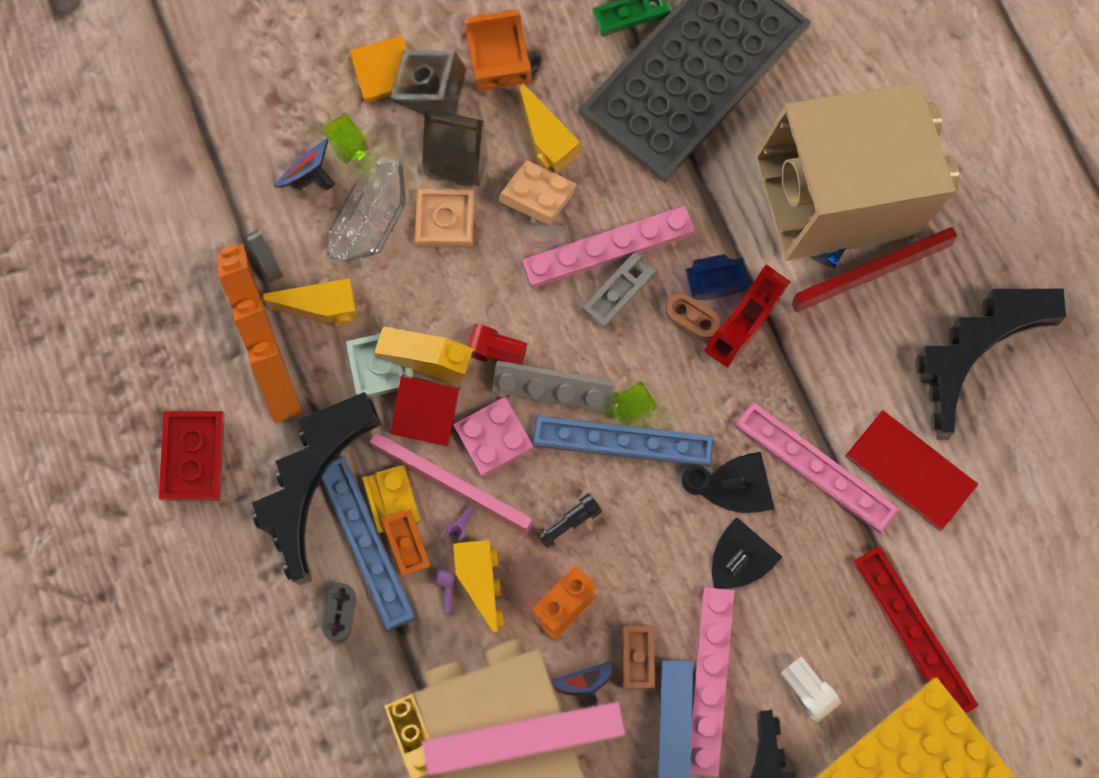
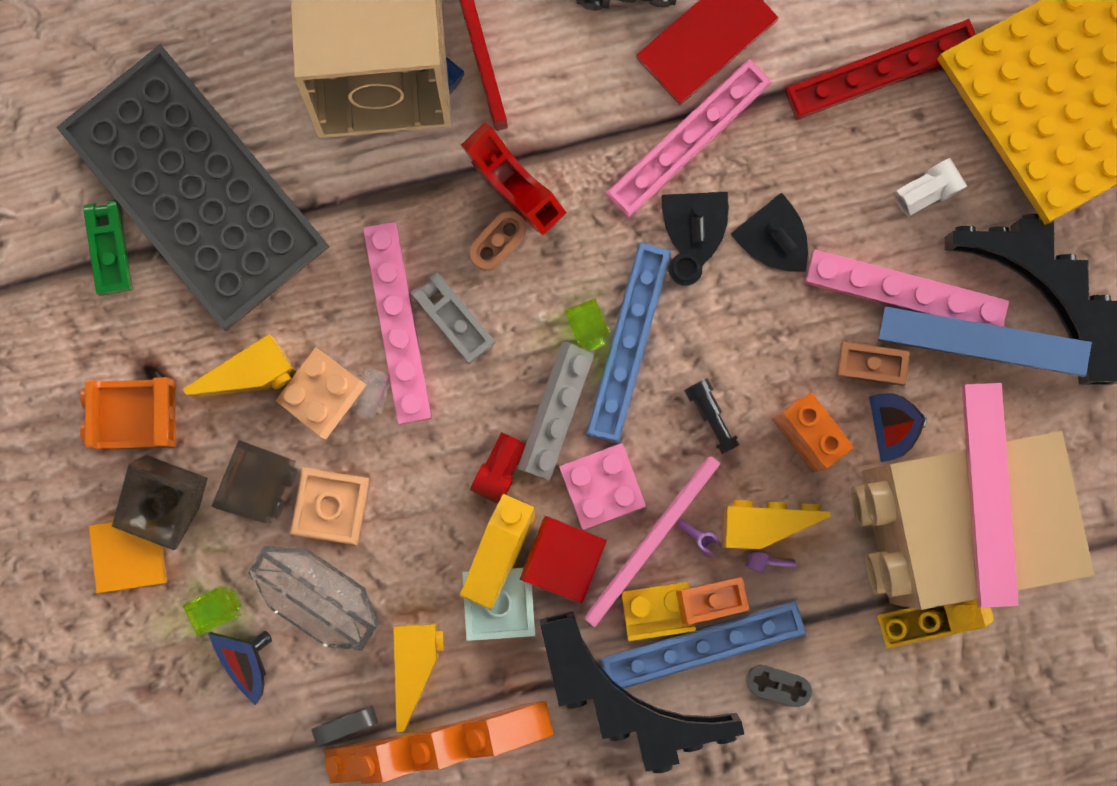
camera: 85 degrees left, 10 degrees up
clear blue slope [685,254,749,300] -> none

